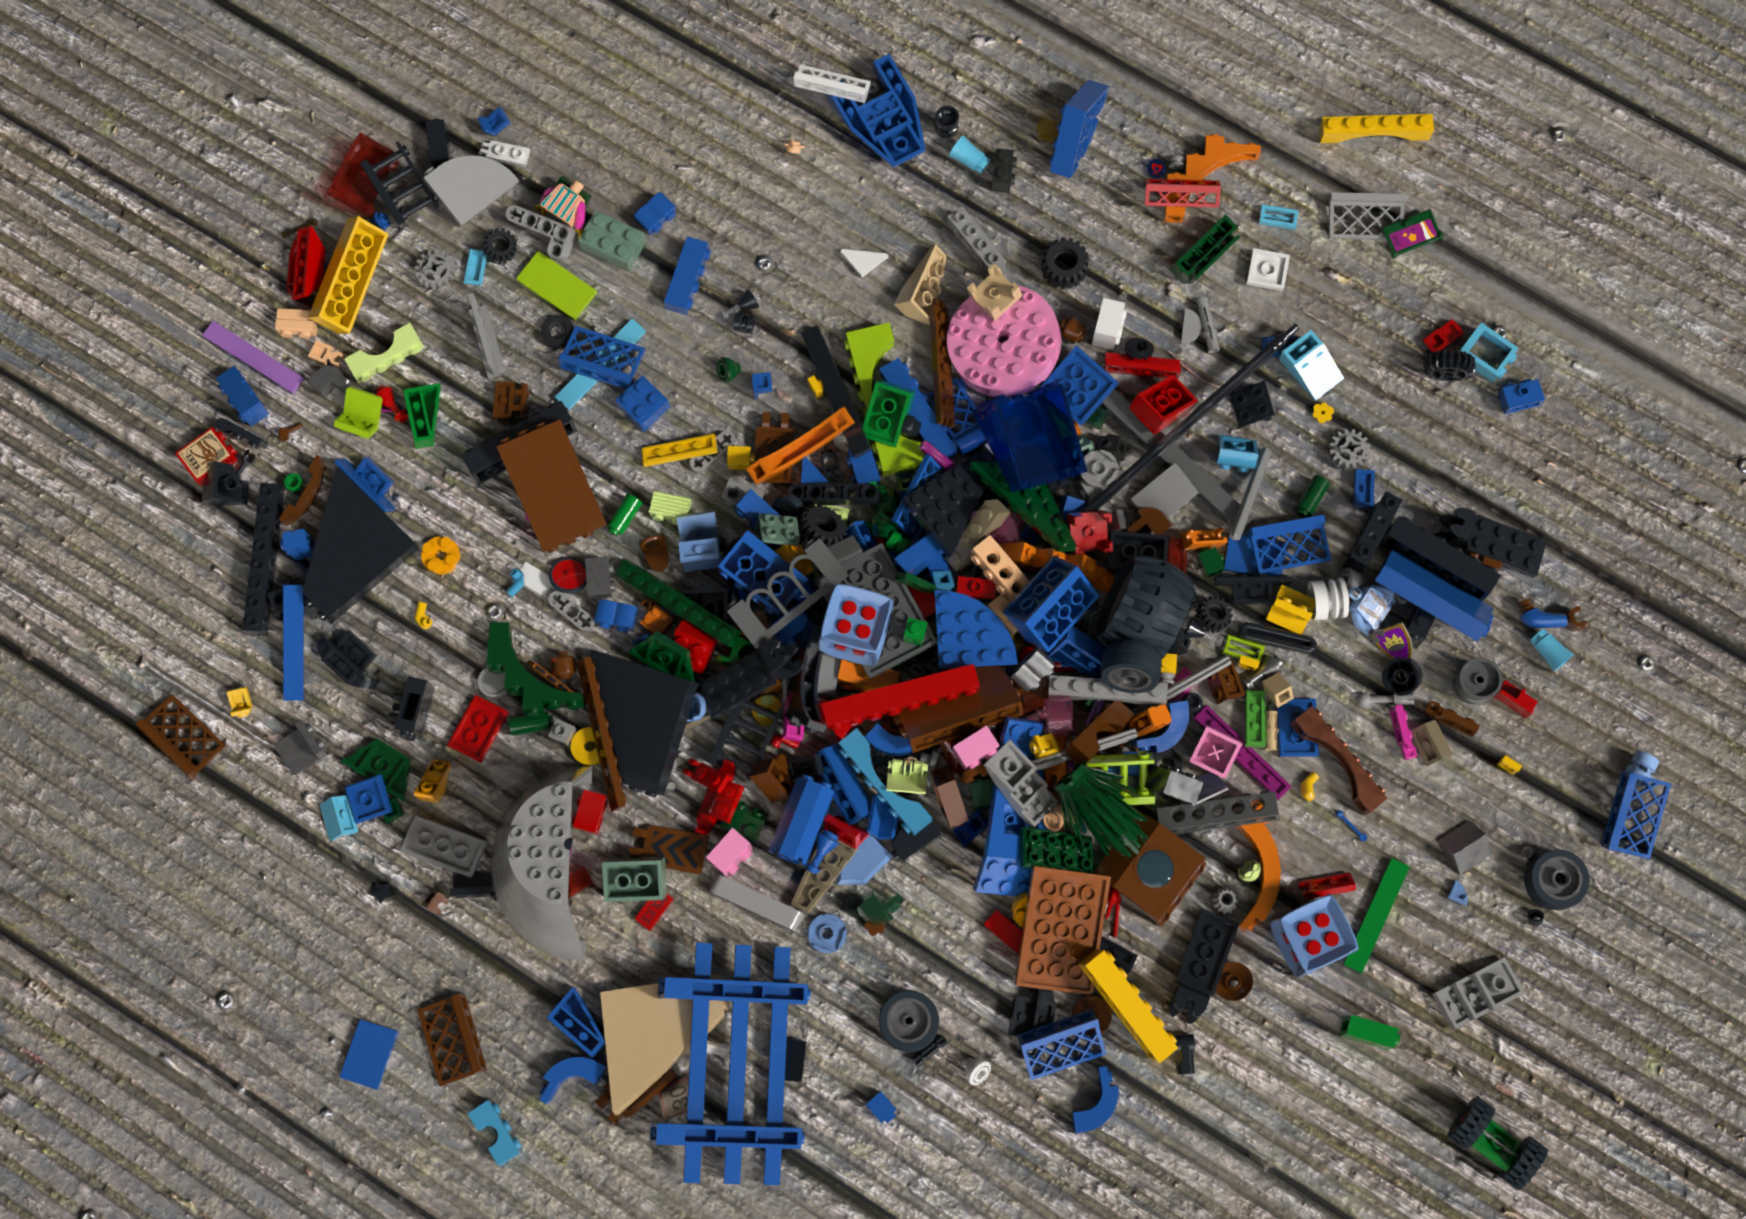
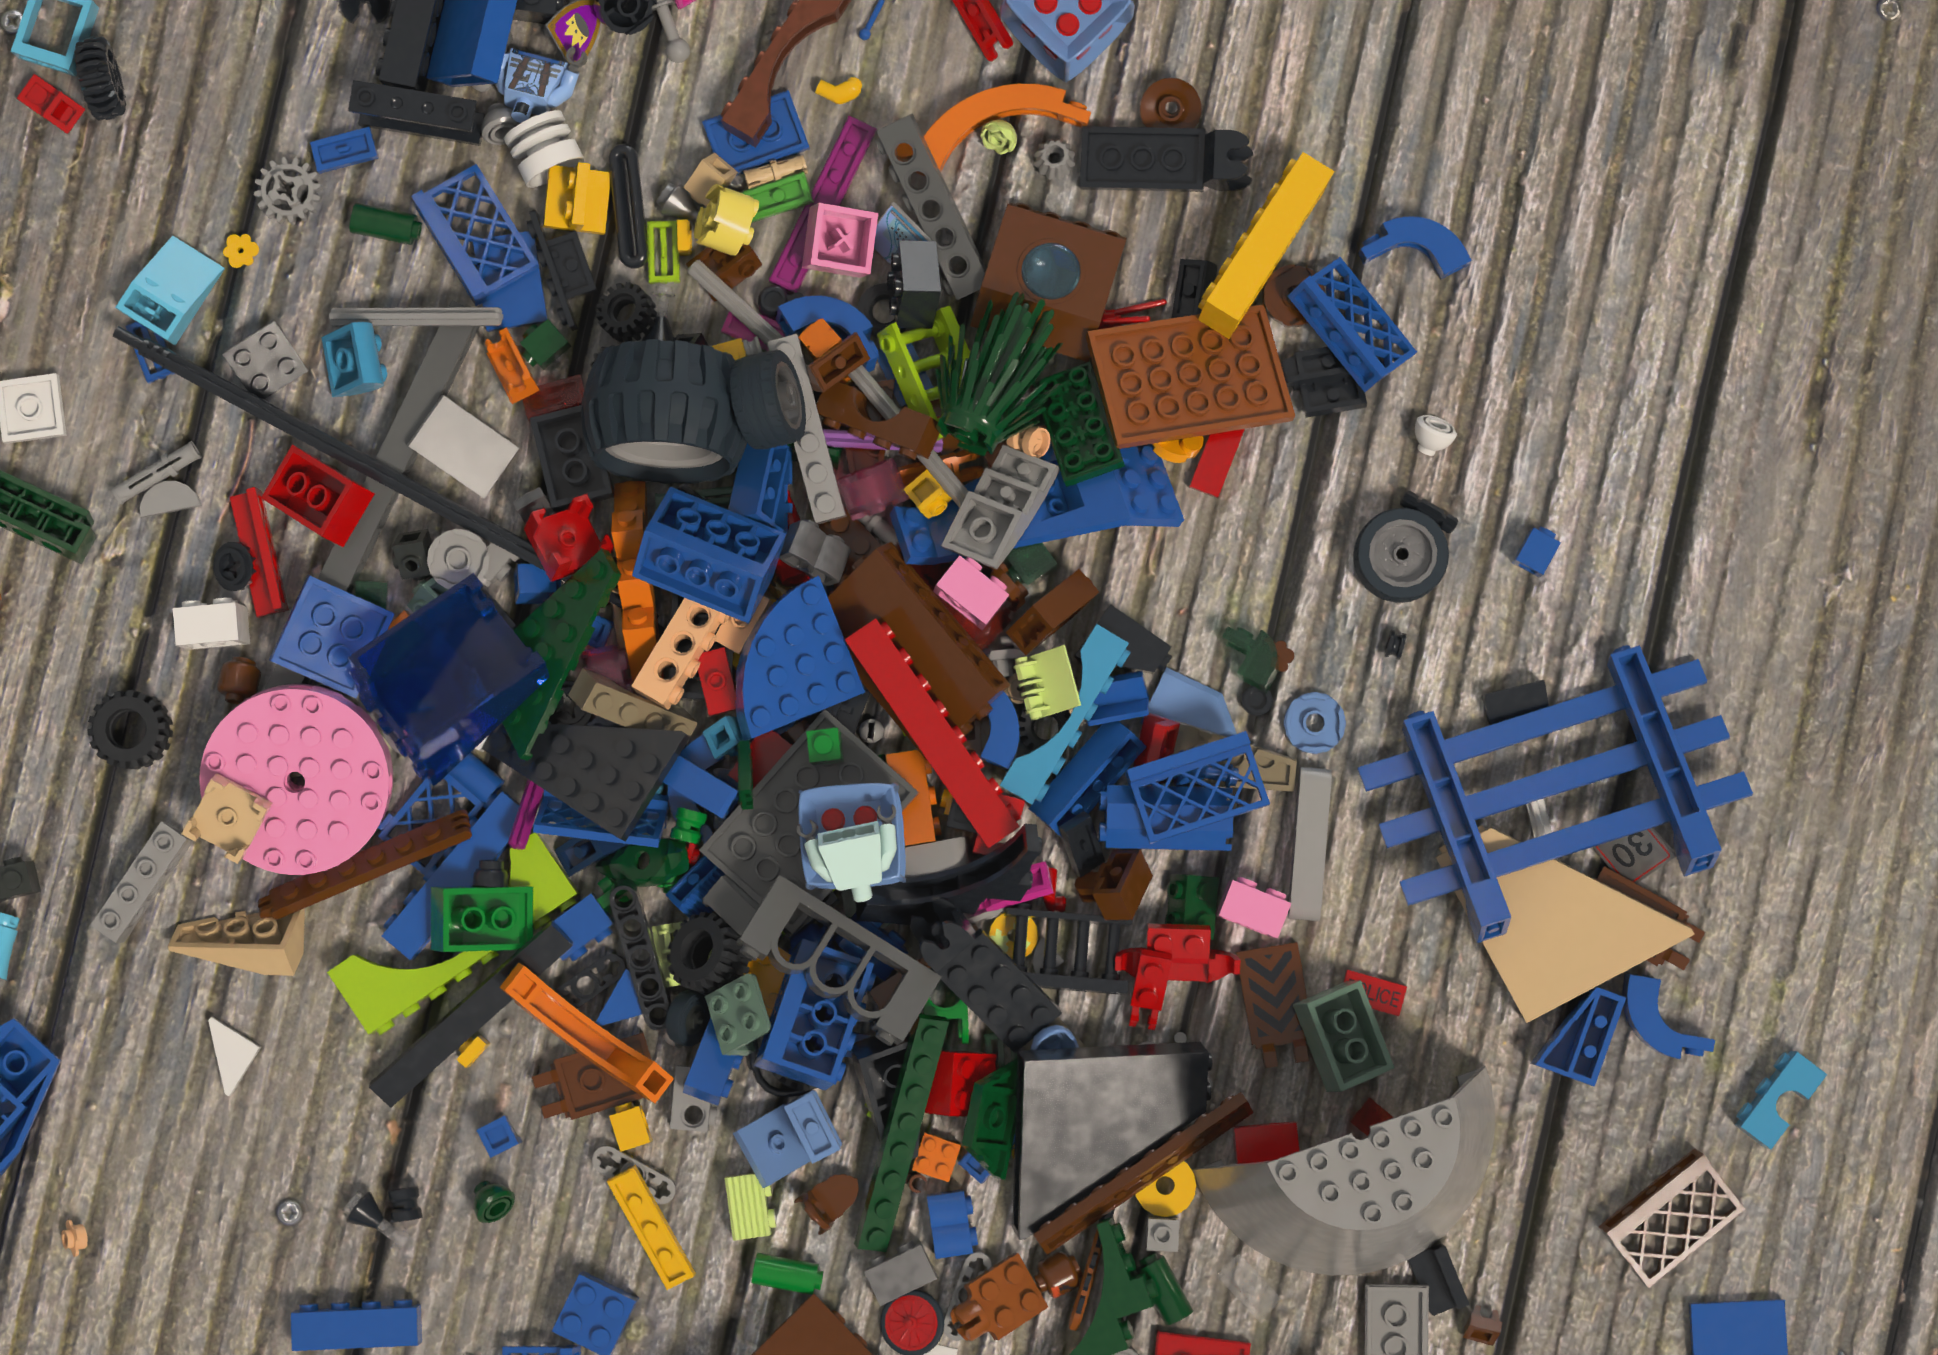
camera: 110 degrees left, 10 degrees up
clear blue slope [953,810,988,846] -> none
reddish brown brick [1127,507,1174,535] -> none
black piece [1173,1034,1195,1075] -> none
none -> light yellow brick [694,184,759,256]
none -> light aqua torso [797,804,897,902]
none -> reddish brown slope [807,332,870,393]
none -> dark orange plate [950,1253,1048,1341]
none -> blue fence [1125,731,1270,844]
none -> black bush [1384,630,1407,660]

